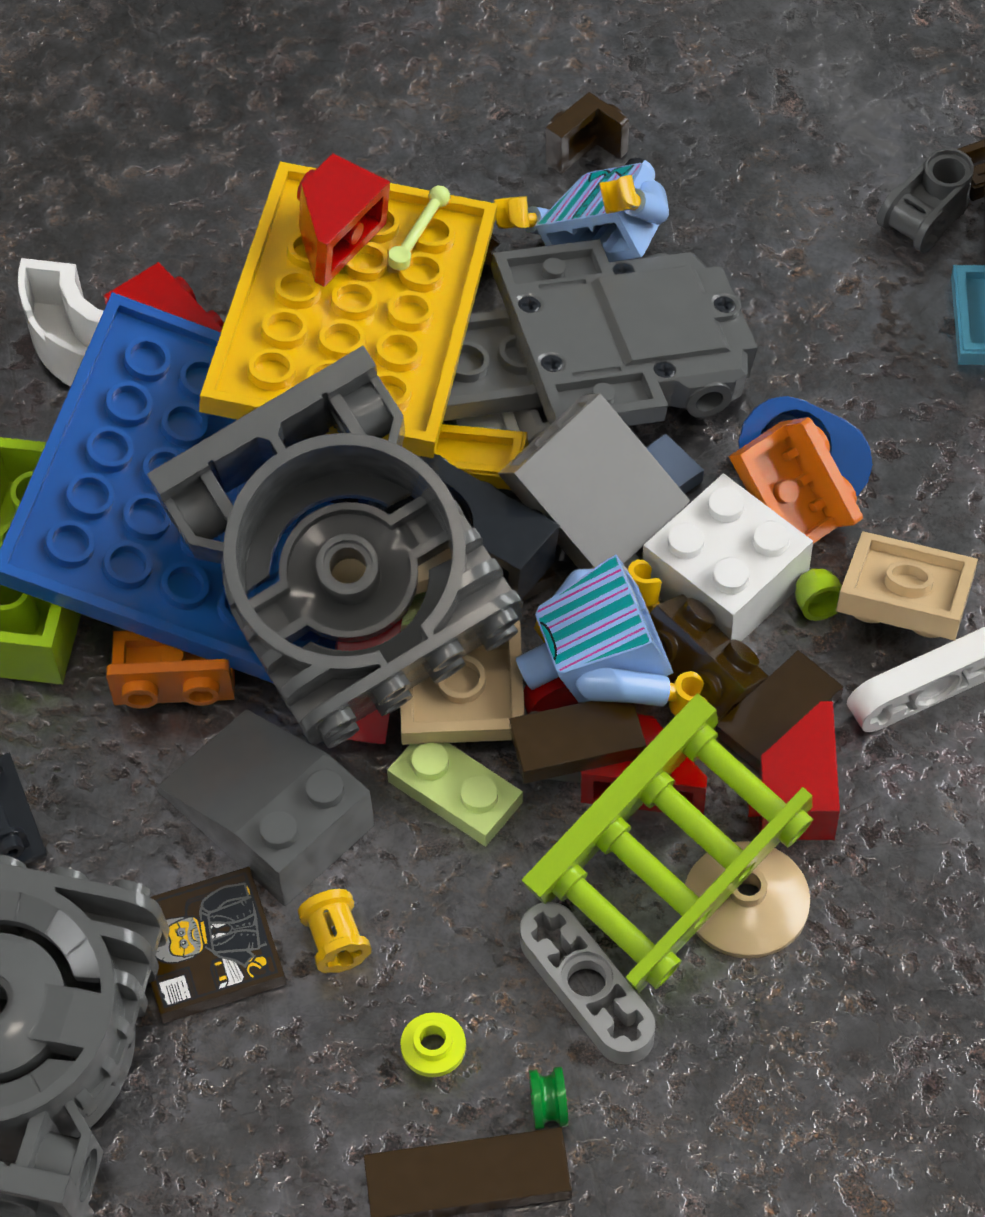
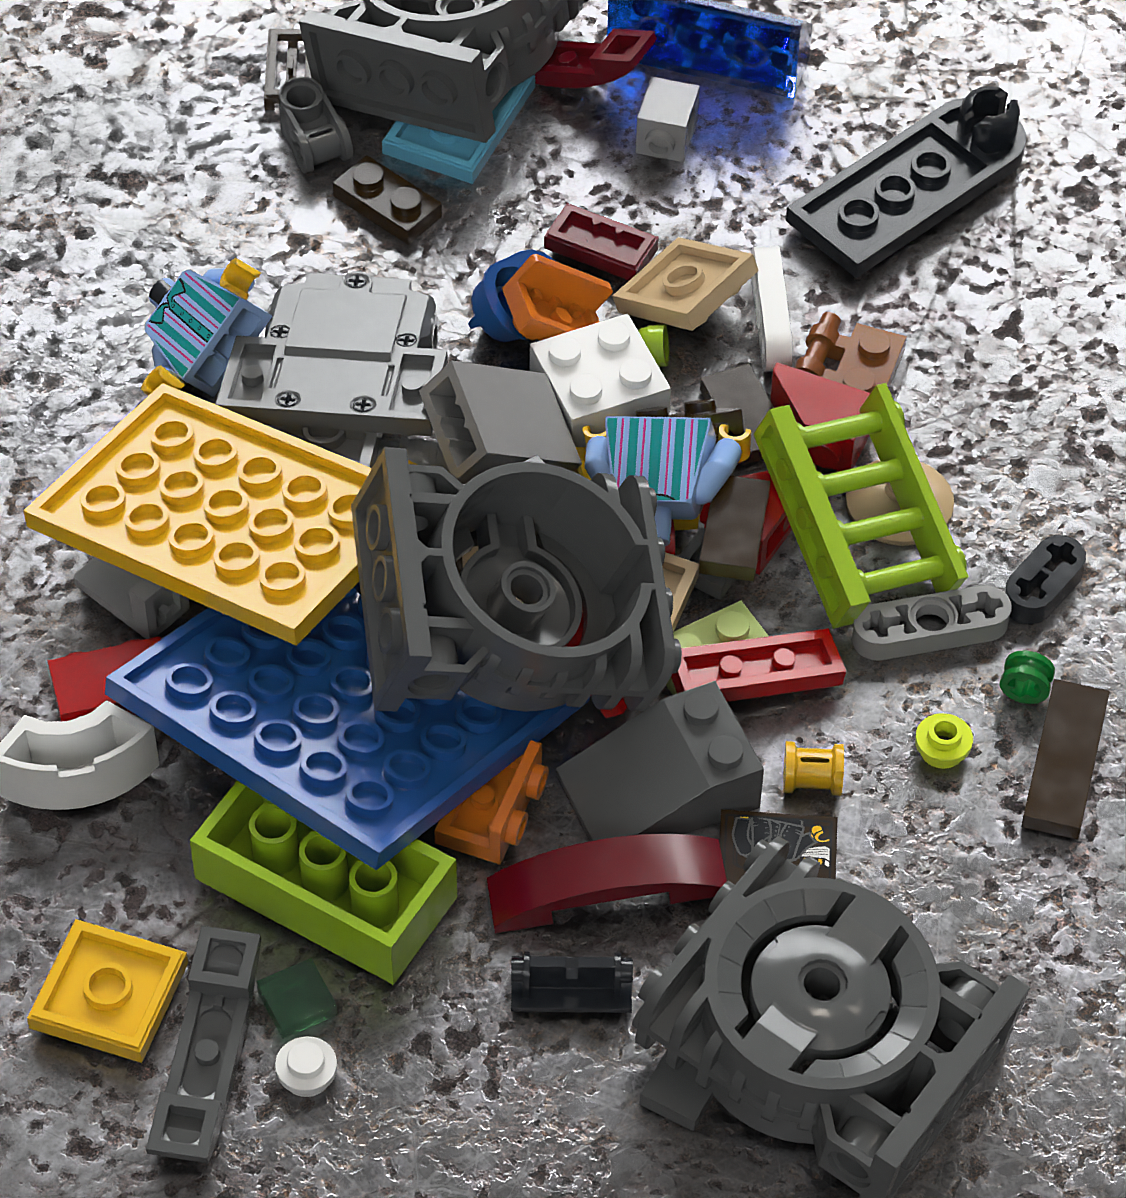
camera: 70 degrees left, 5 degrees down
red slope [297,153,390,287] -> none
yellowish green hinge [388,185,450,270] -> none
dark brown bracket [545,92,629,174] -> none
none -> dark brown plate [333,155,442,245]
none -> dark red slope [487,834,727,934]
none -> dark red plate [544,203,659,280]
none -> plate [671,628,846,702]
none -> plate [794,312,907,393]
none -> black beam [1005,535,1086,625]

